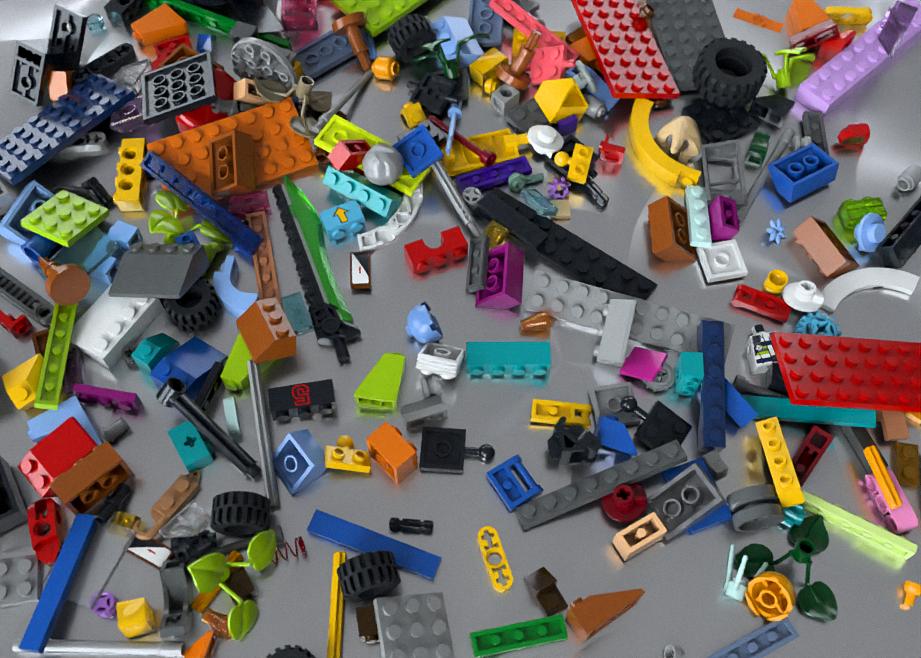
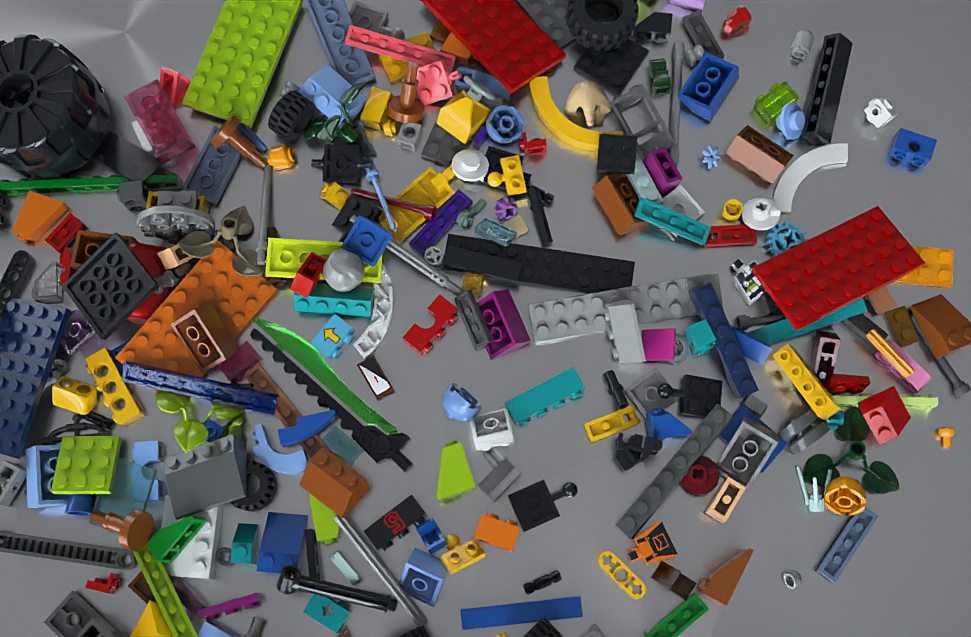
camera: 20 degrees left, 15 degrees up
blue slope [196,34,216,58] -> none
blue plate [486,454,544,512] -> none
clear orange cone [520,311,552,332] -> none
none -> yellow piece [52,376,98,415]
none -> green slope [147,516,208,563]
none -> blue slope [278,410,338,447]
none -> blue bracket [416,518,448,554]
none -> medium blue cylinder [486,105,524,143]
none -> black pin [527,187,553,245]
none -> black plate [597,134,637,175]
none -> black pin [603,370,629,409]
none -> torso [626,520,678,565]
none -> teal plate [634,197,711,245]
none -> red plate [824,374,871,394]
none -> red slope [857,386,911,445]

